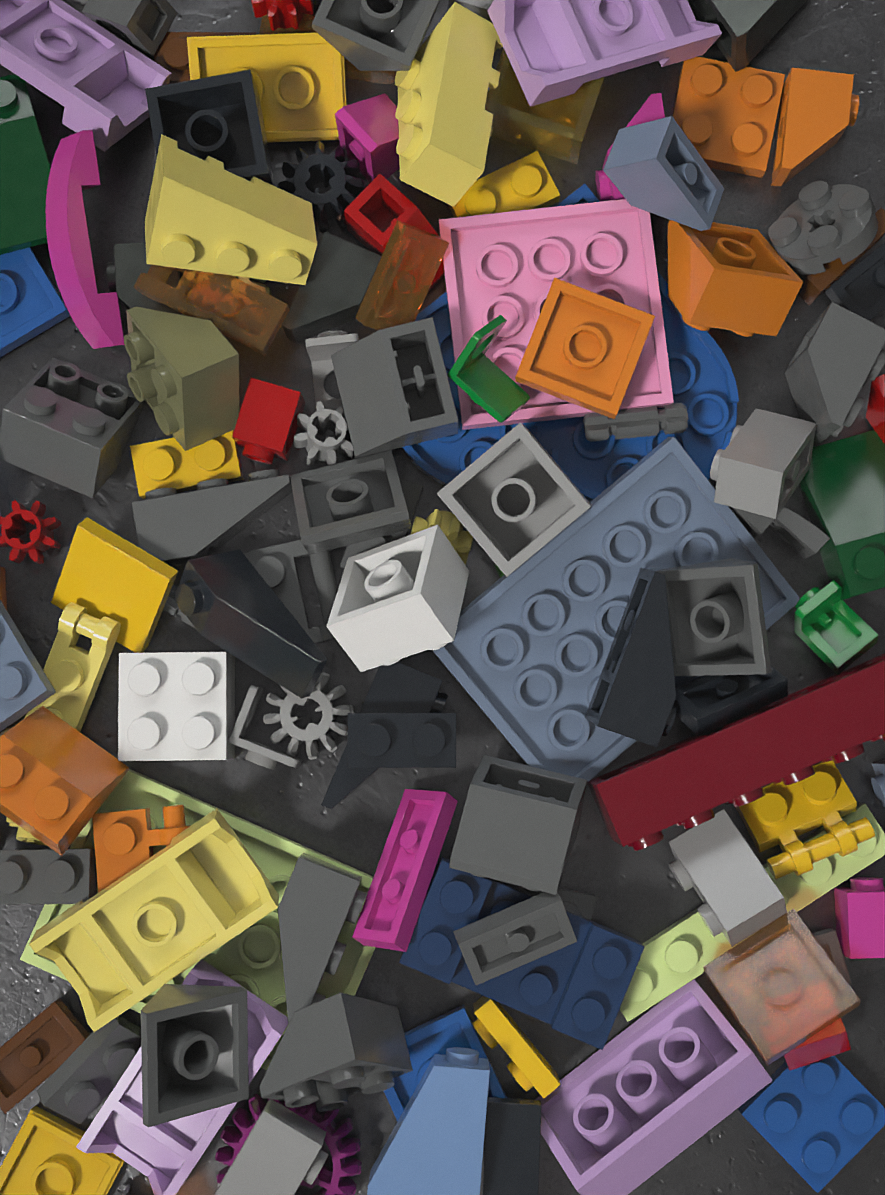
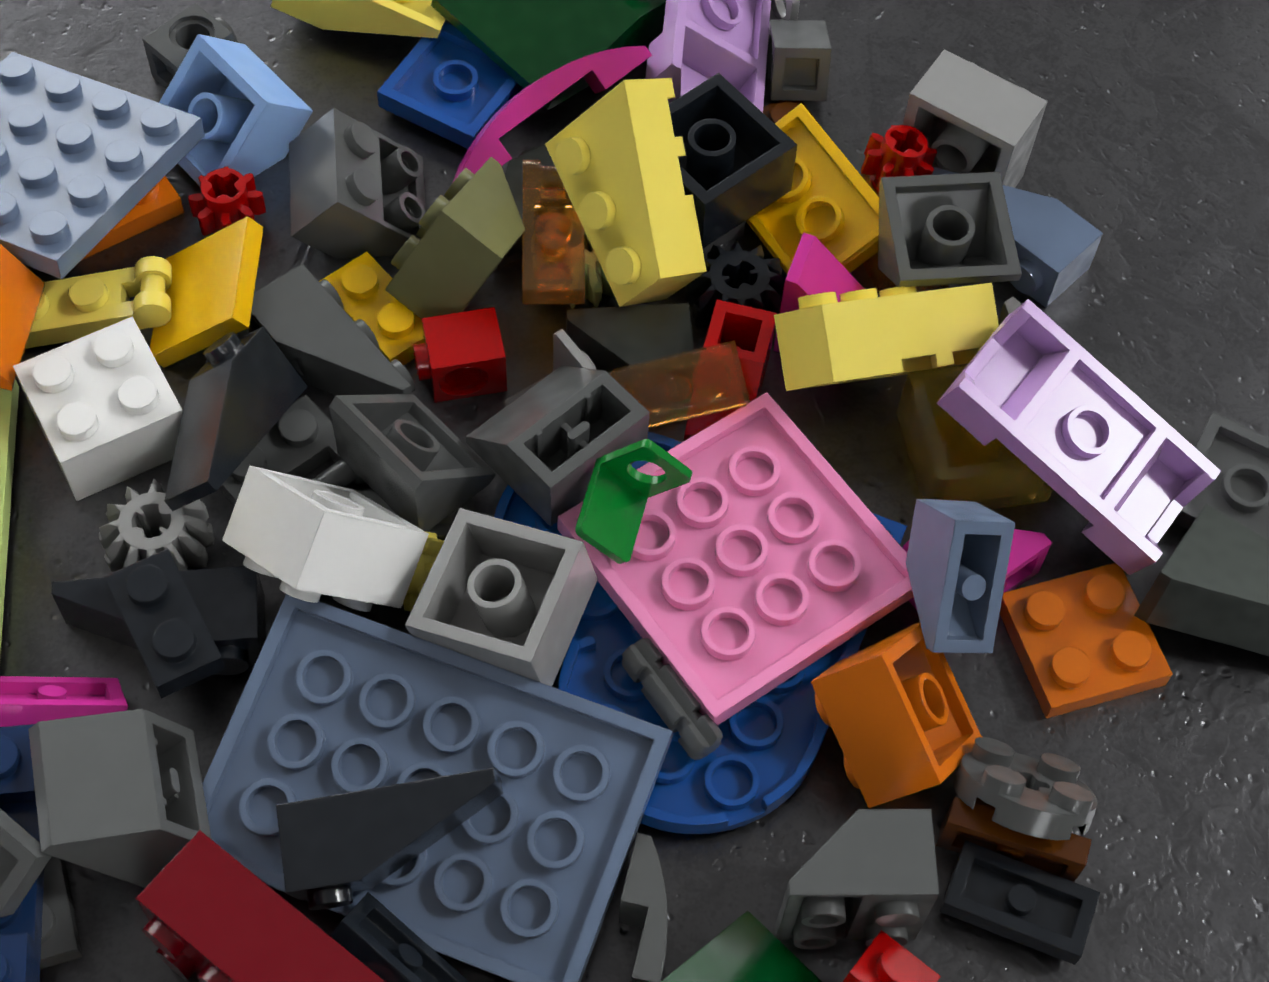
camera: 55 degrees right, 25 degrees down
light grey bracket [228,685,303,770] -> none
light grey gear [293,401,354,466] -> none
yellow plate [448,151,560,218] -> none
orange plate [515,277,655,419] -> none
dark grey slope [656,558,771,676] -> none
light grey brick [710,408,817,519] -> none
orange slope [771,68,859,187] -> none

